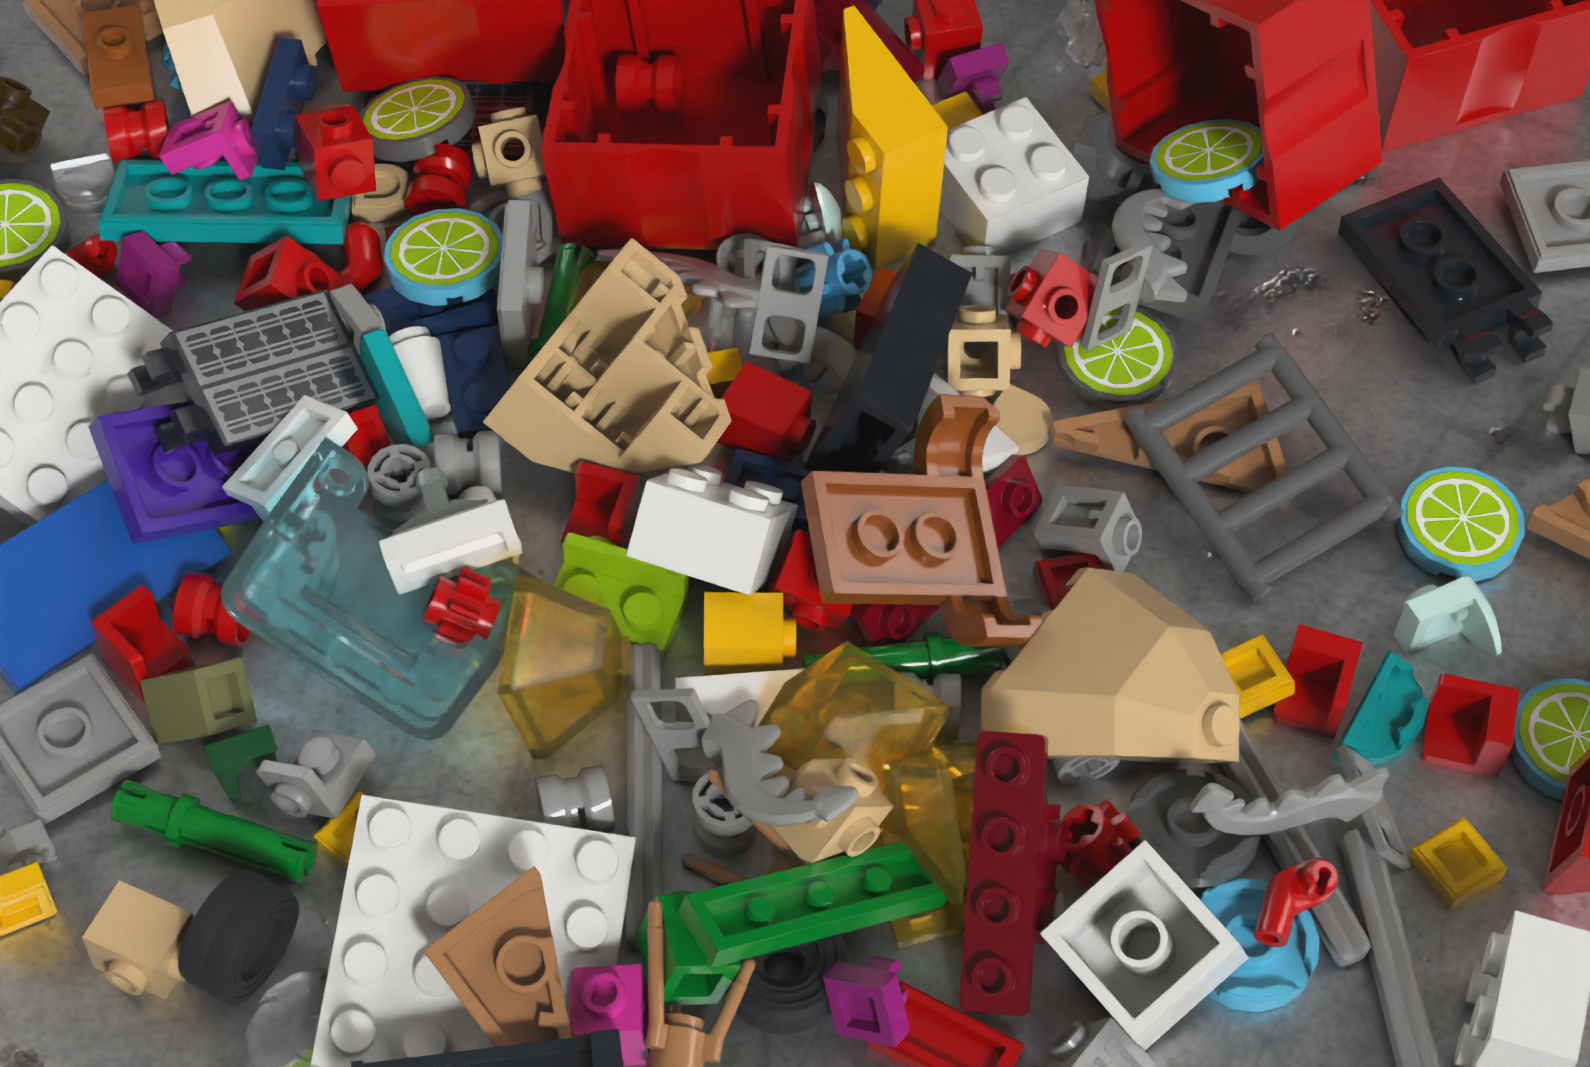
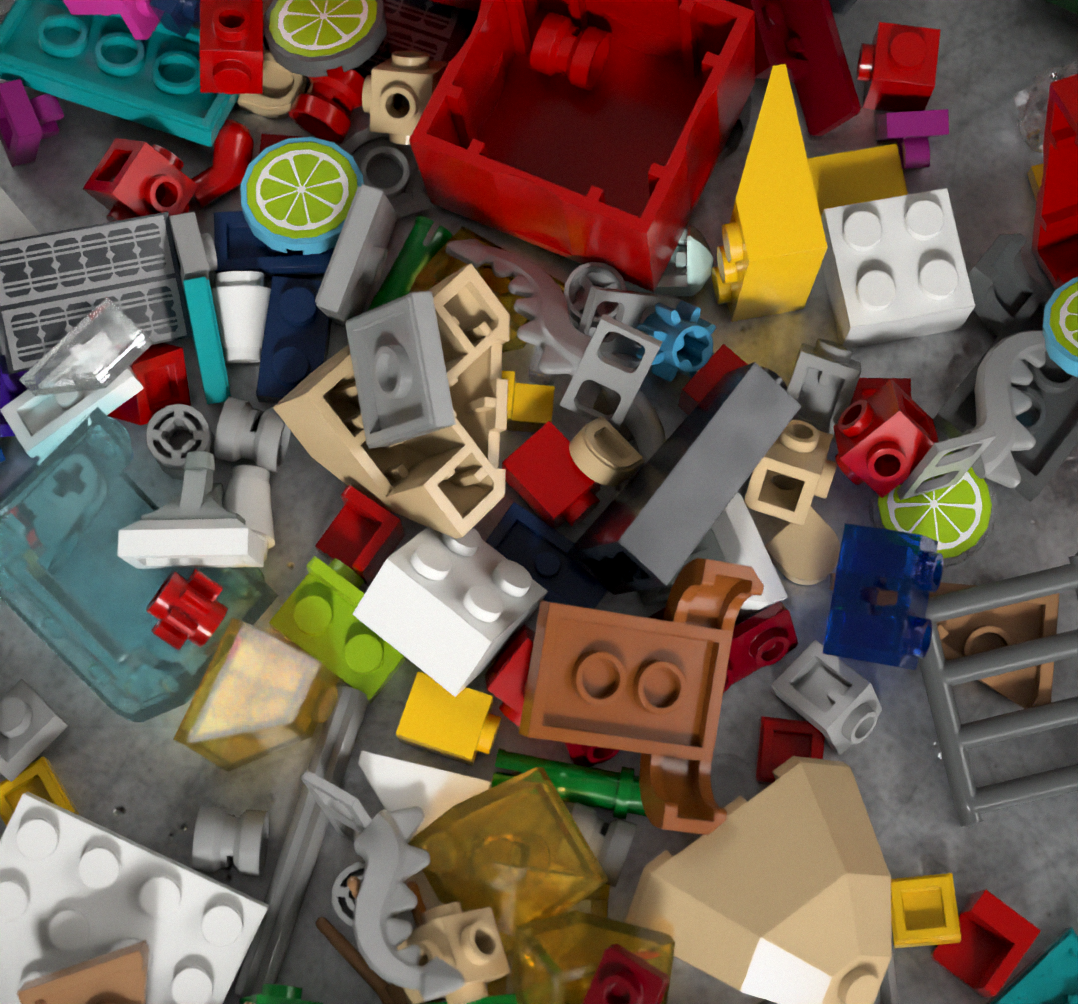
camera: 20 degrees right, 20 degrees up
none -> clear tile [19,297,153,396]
none -> light grey plate [345,291,456,449]
none -> tan tile [569,416,645,486]
none -> clear blue brick [822,523,943,671]

